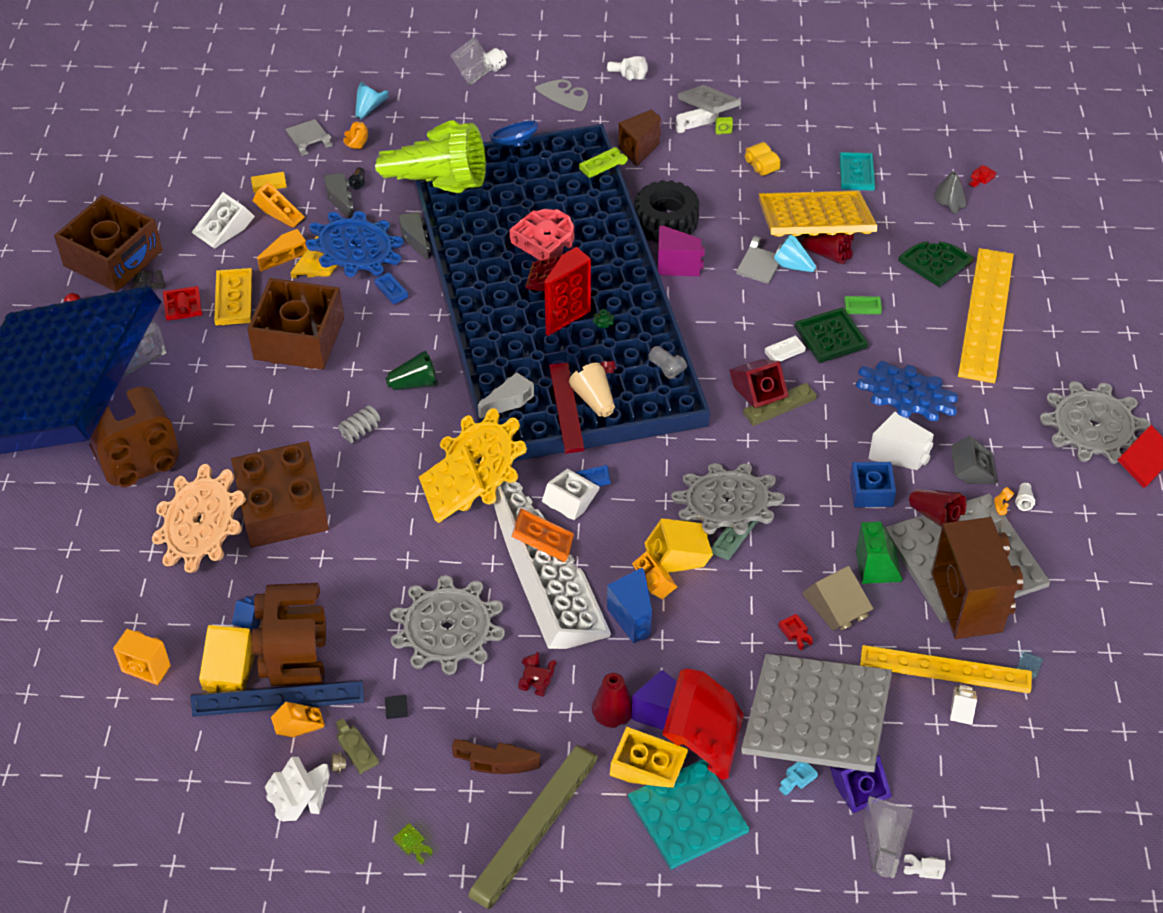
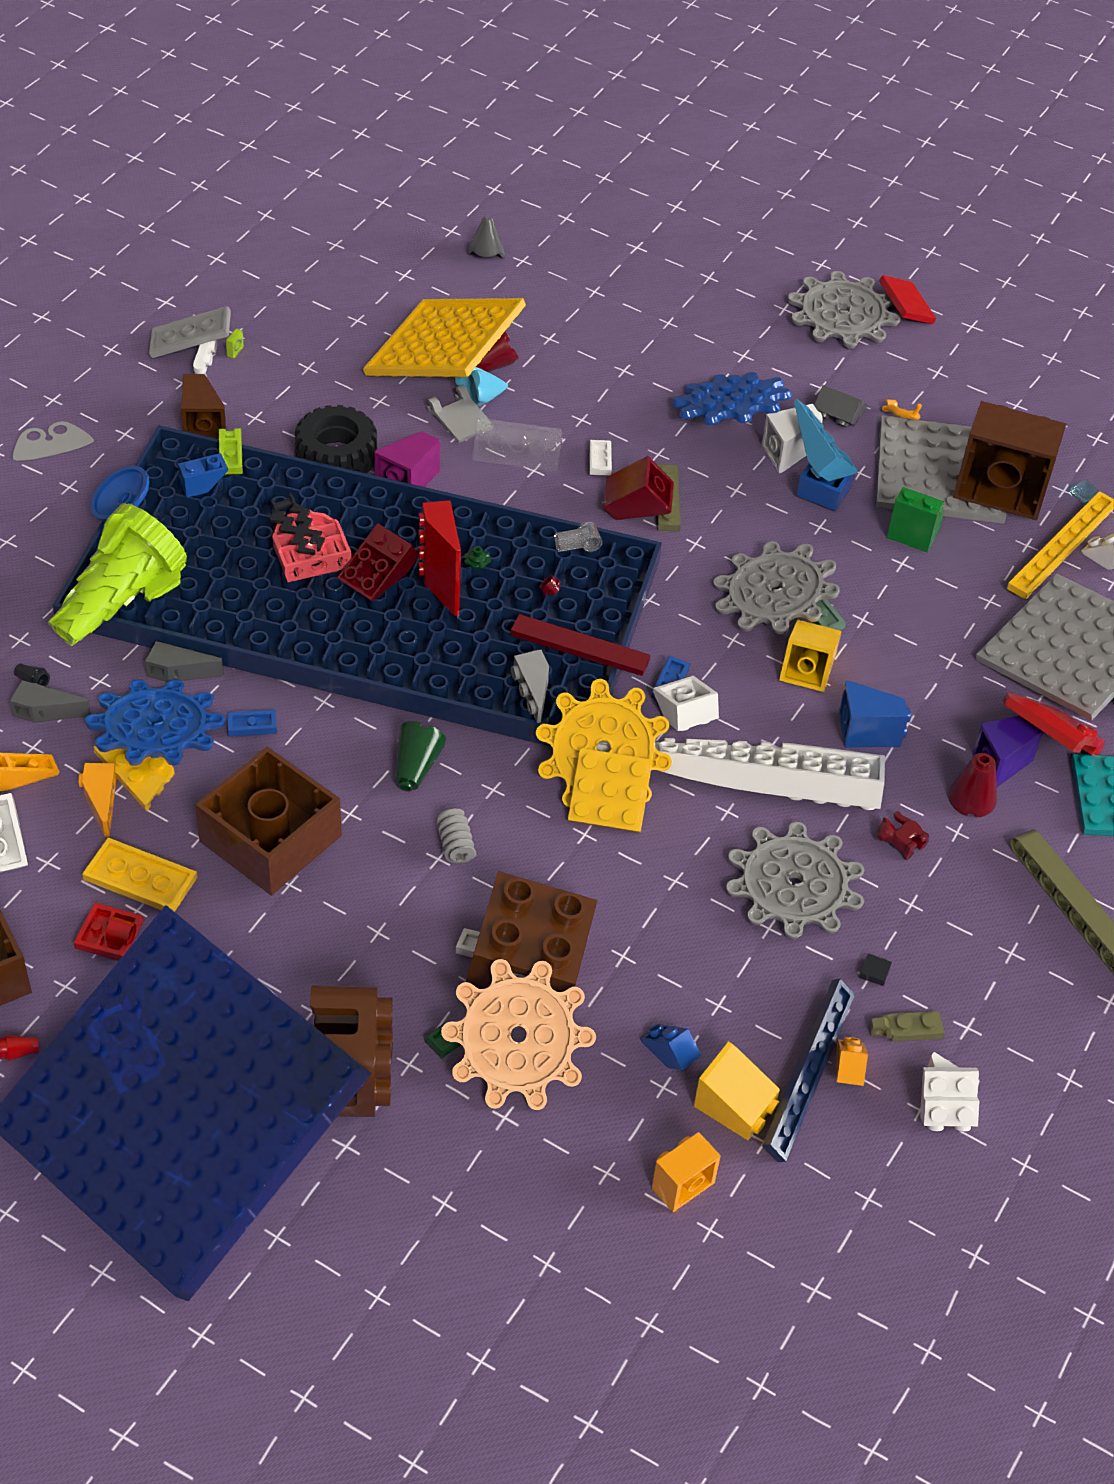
camera: 65 degrees left, 0 degrees up
clear smoke plate [131,270,165,301] -> none
reddish brown piece [252,582,326,686] -> none
dark tan plate [330,751,346,773] -> none
clear neon green plate [393,823,433,864] -> none
reddish brown slope [452,739,541,774] -> none
orange tile [511,509,574,562] -> none
tan cone [569,363,615,417] -> none
white piece [607,56,648,80] -> none
yellow slope [610,727,688,788] -> none
light orange slope [632,551,677,600] -> none
yellow brick [745,142,780,176] -> none
red plate [778,614,813,650] -> none
dark green plate [794,307,868,363] -> none
dark tan slope [802,566,873,631] -> none
teal tile [839,152,875,191] -> none
bright green tile [844,296,882,314] -> none
dark green plate [898,241,973,287] -> none
dark red cone [909,489,967,528] -> none
yellow plate [958,248,1014,383] -> none
red plate [969,165,996,188] -> none
white cone [1015,483,1035,511] -> none
none -> blue slope [178,453,228,498]
none -> black piece [270,493,325,555]
none -> clear slope [472,418,564,472]
none -> dark azure wedge [794,399,858,481]

